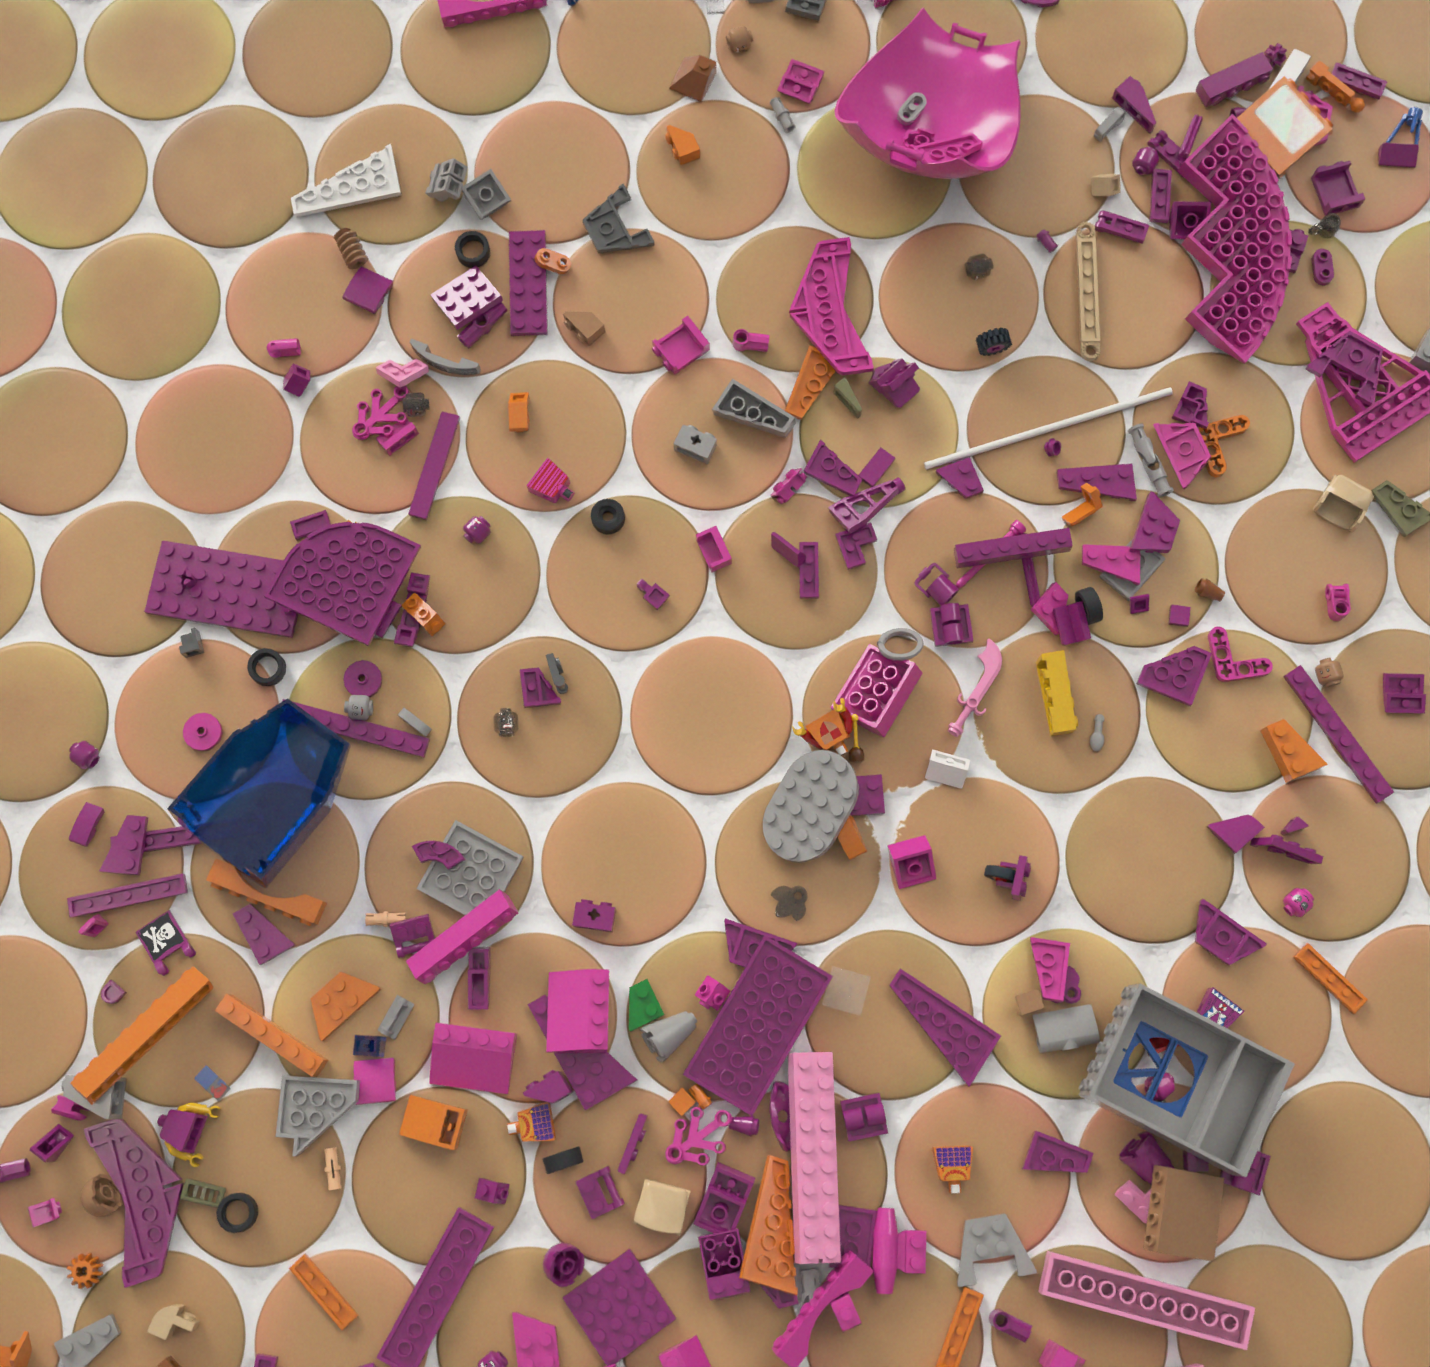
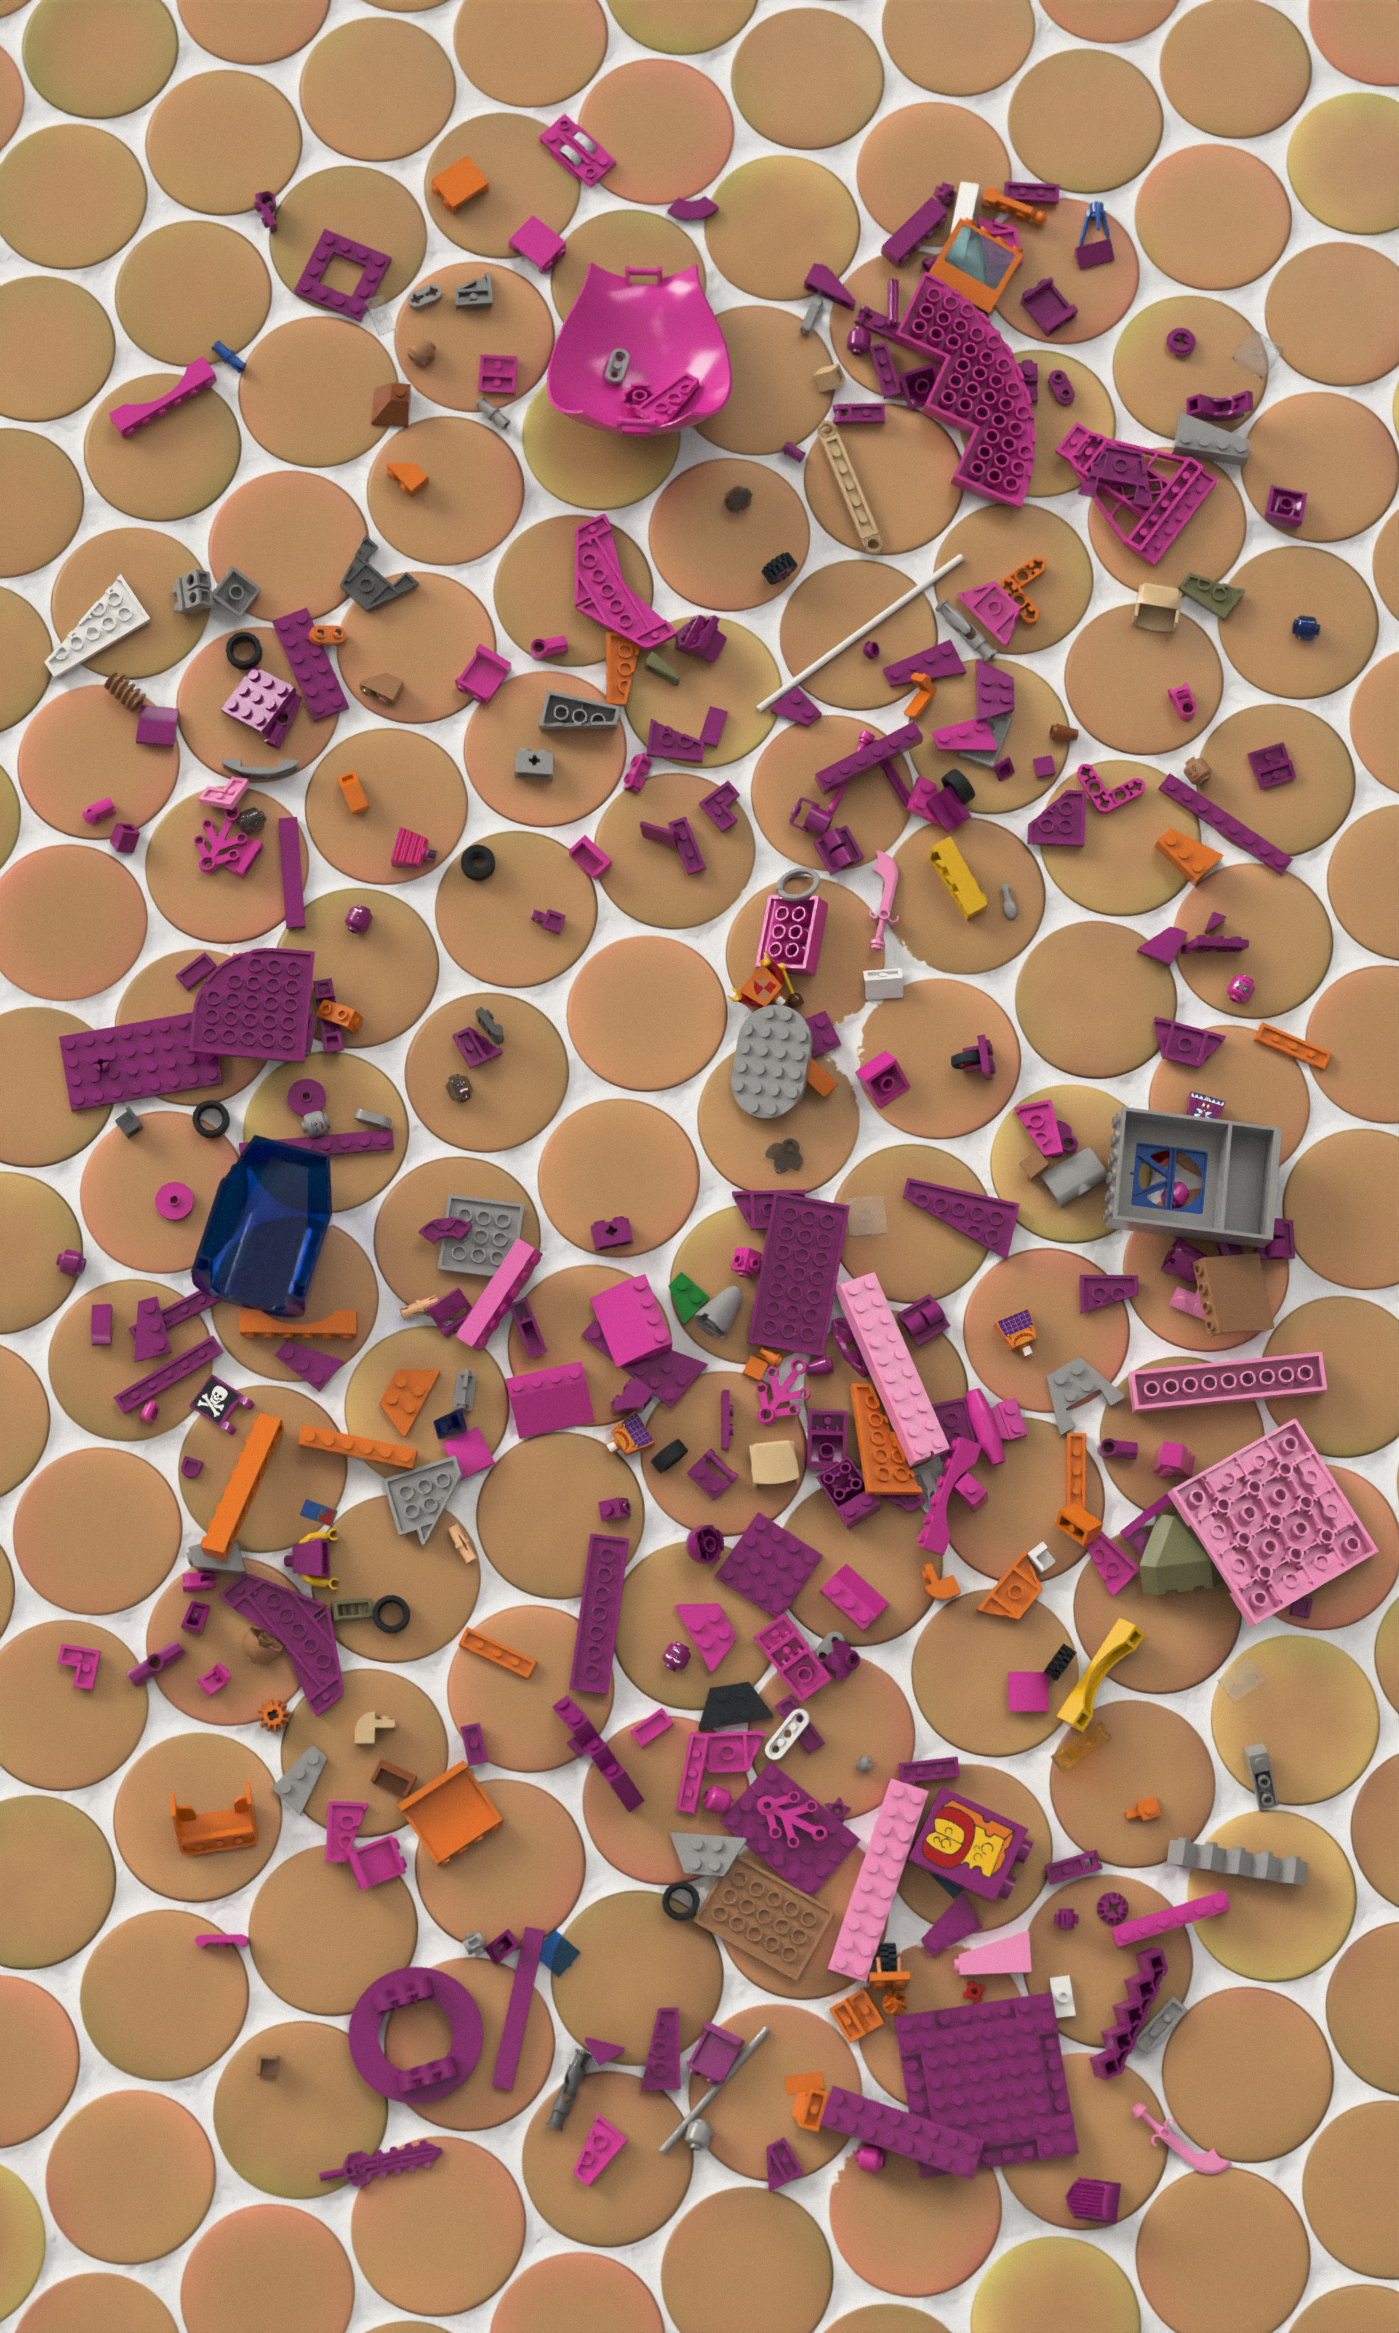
camera: 30 degrees left, 0 degrees up
orange slope [399,1095,468,1150] -> none
magenta plate [828,477,906,534] -> none
magenta slope [1172,381,1209,429] -> none
clear smoke piece [1308,213,1341,239] -> none

